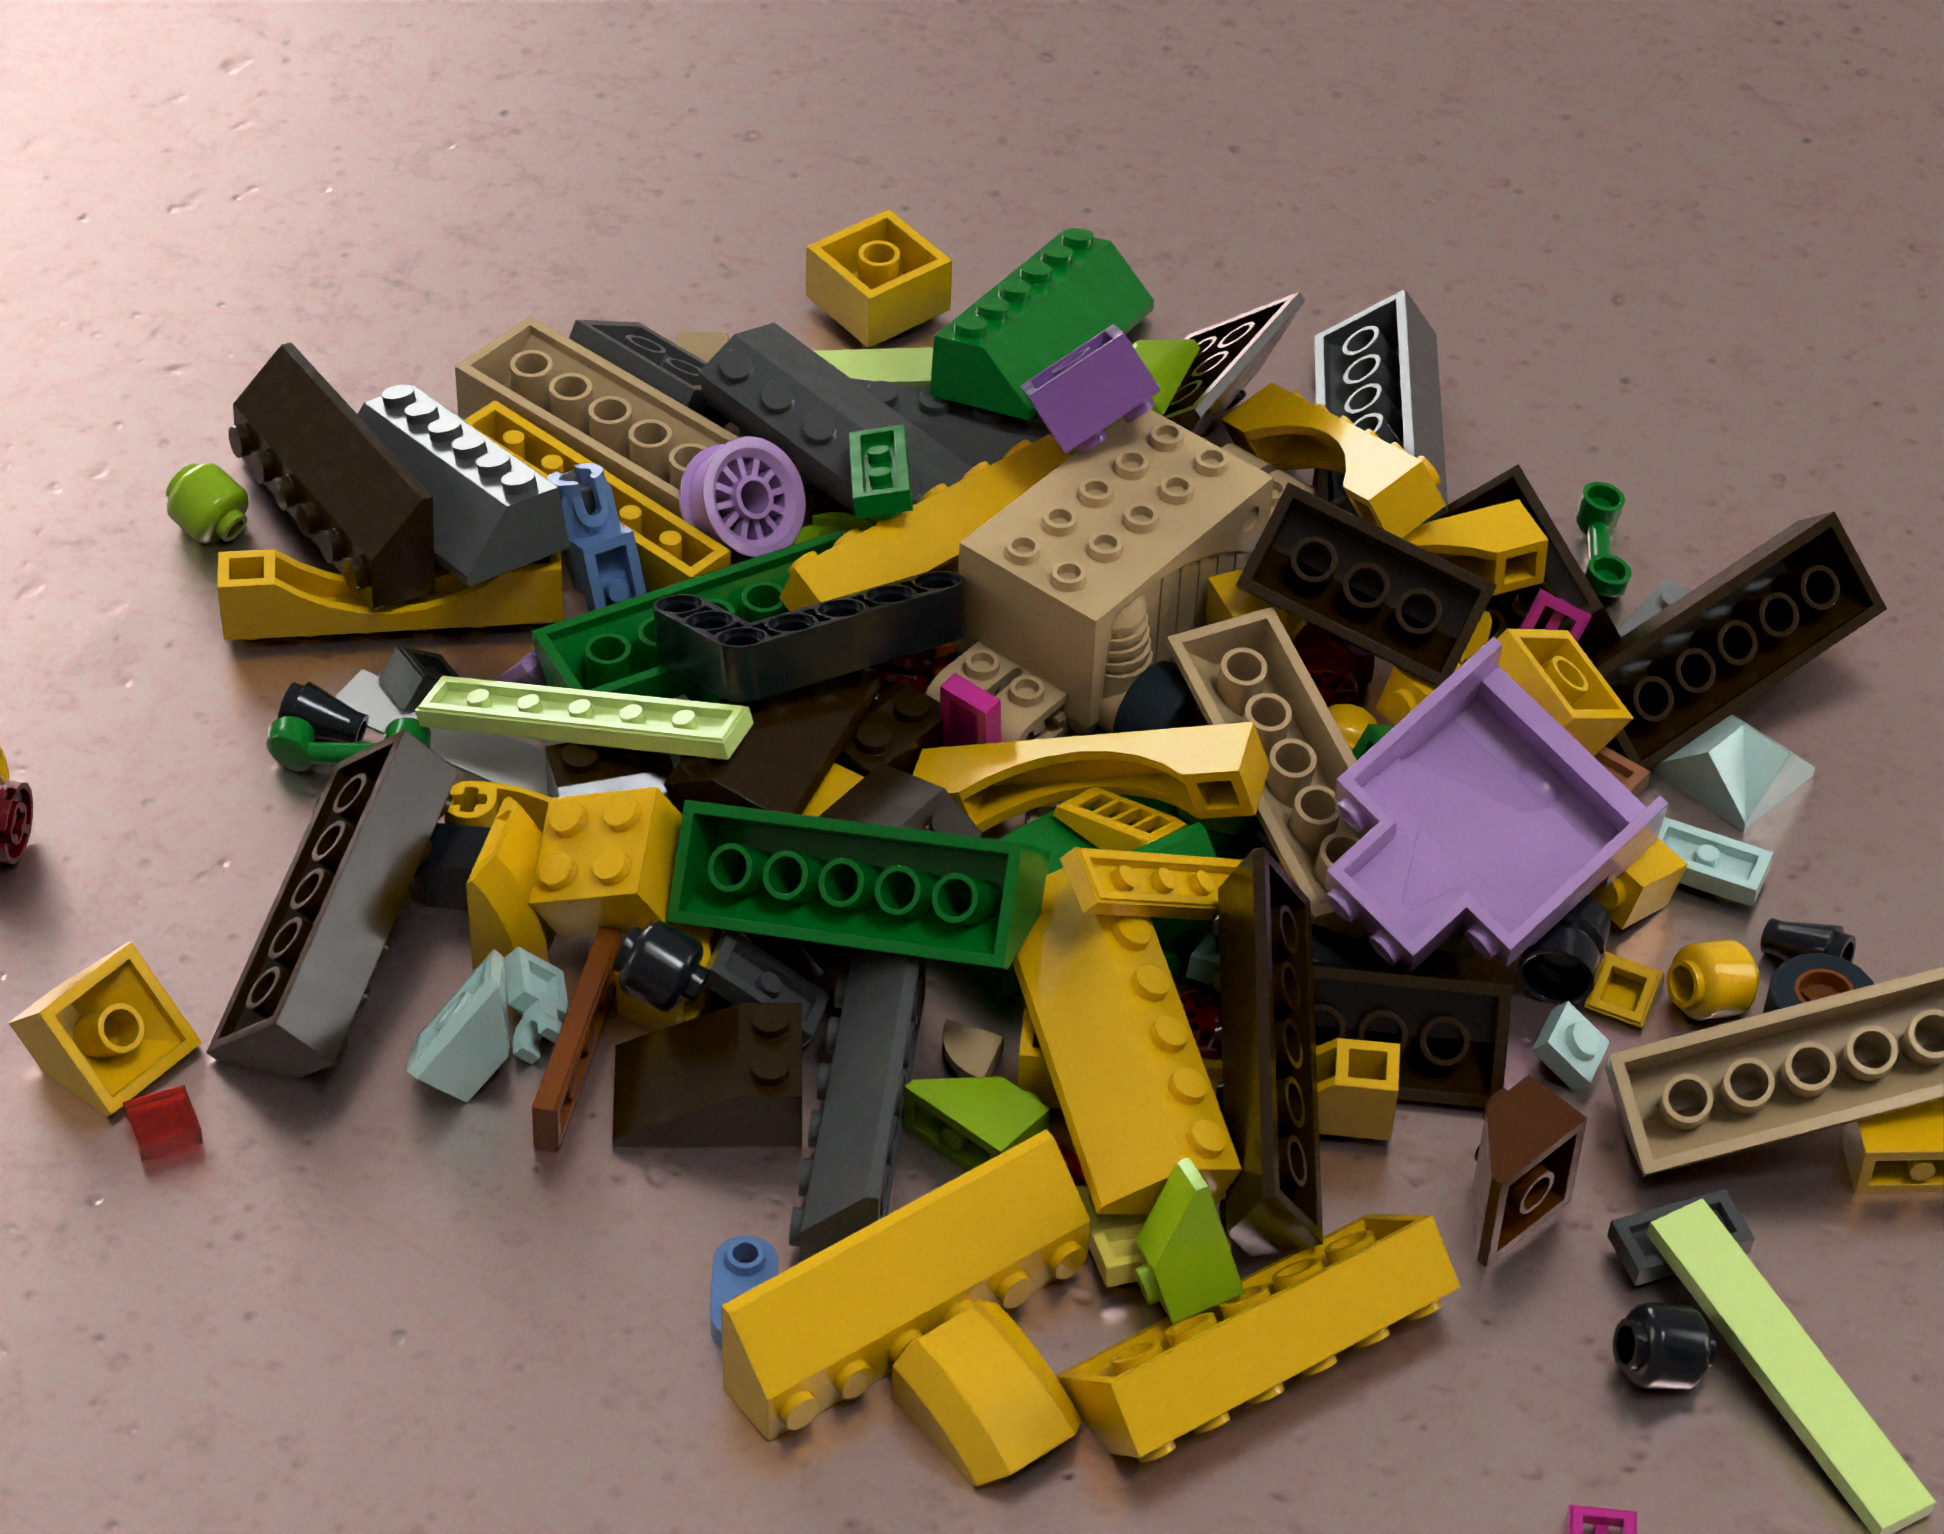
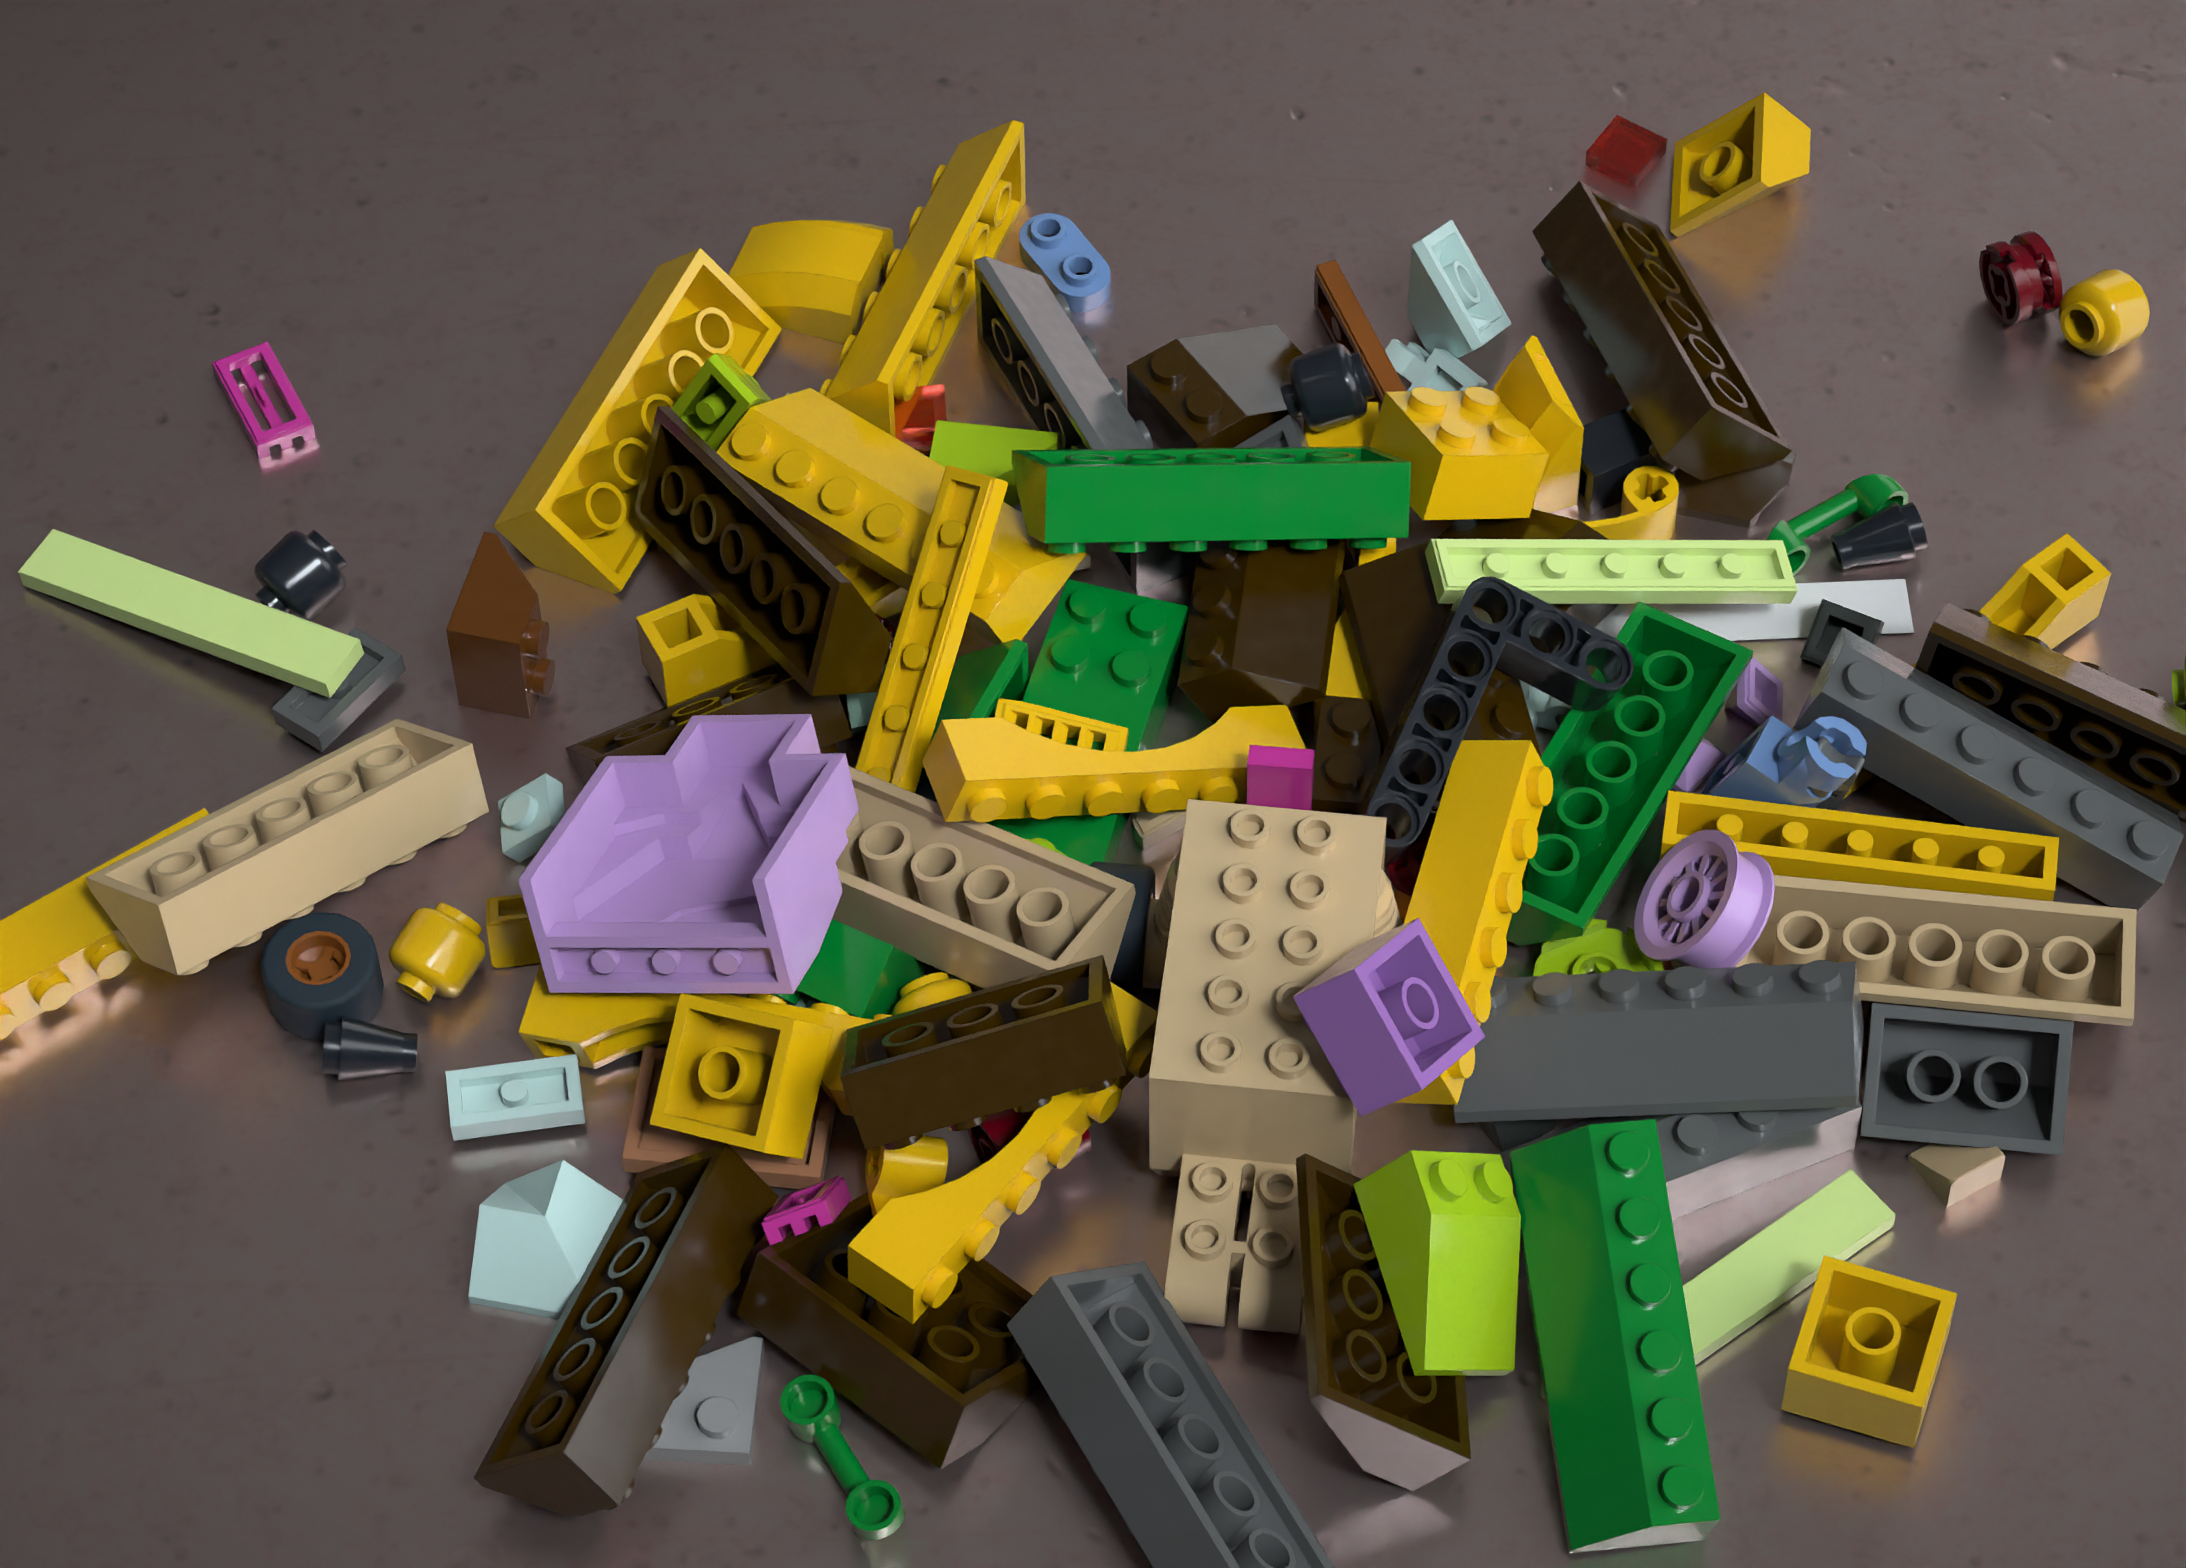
camera: 150 degrees right, 10 degrees up
green plate [849,424,913,521] -> none
yellow arch [1221,382,1446,538] -> none

